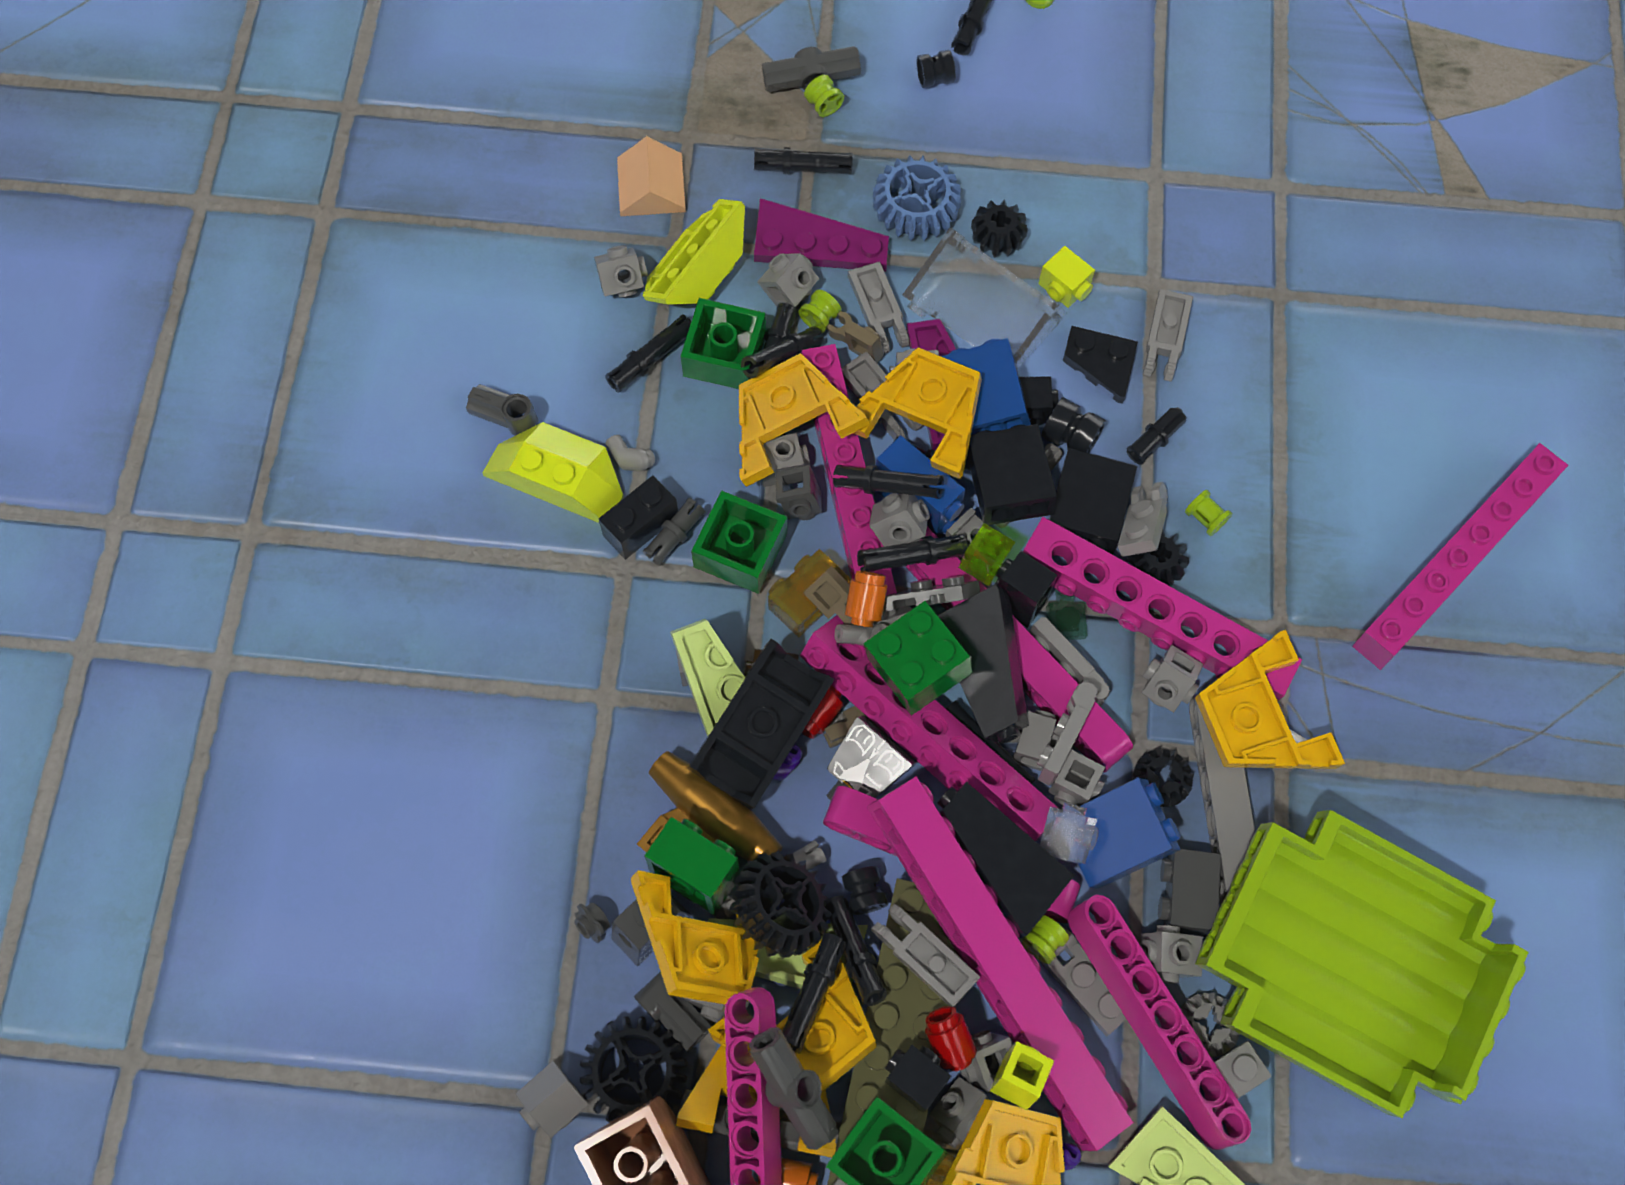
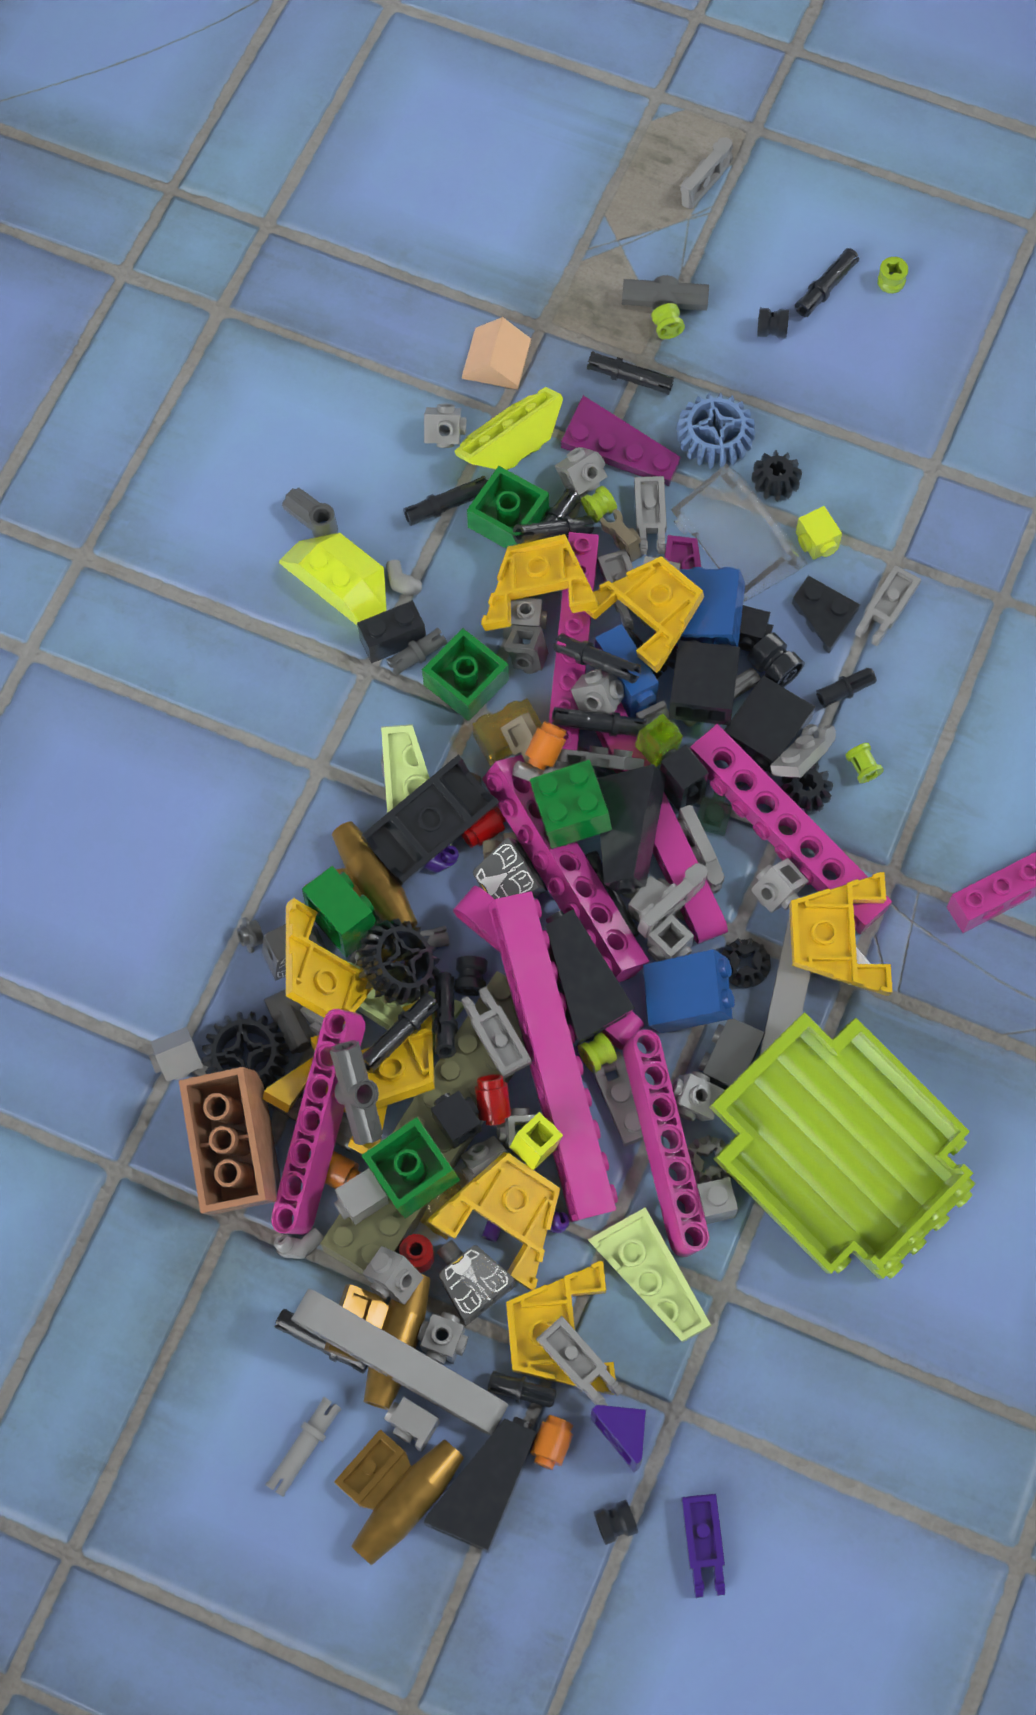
camera: 20 degrees right, 0 degrees up
clear brick [1040,802,1099,864] -> none

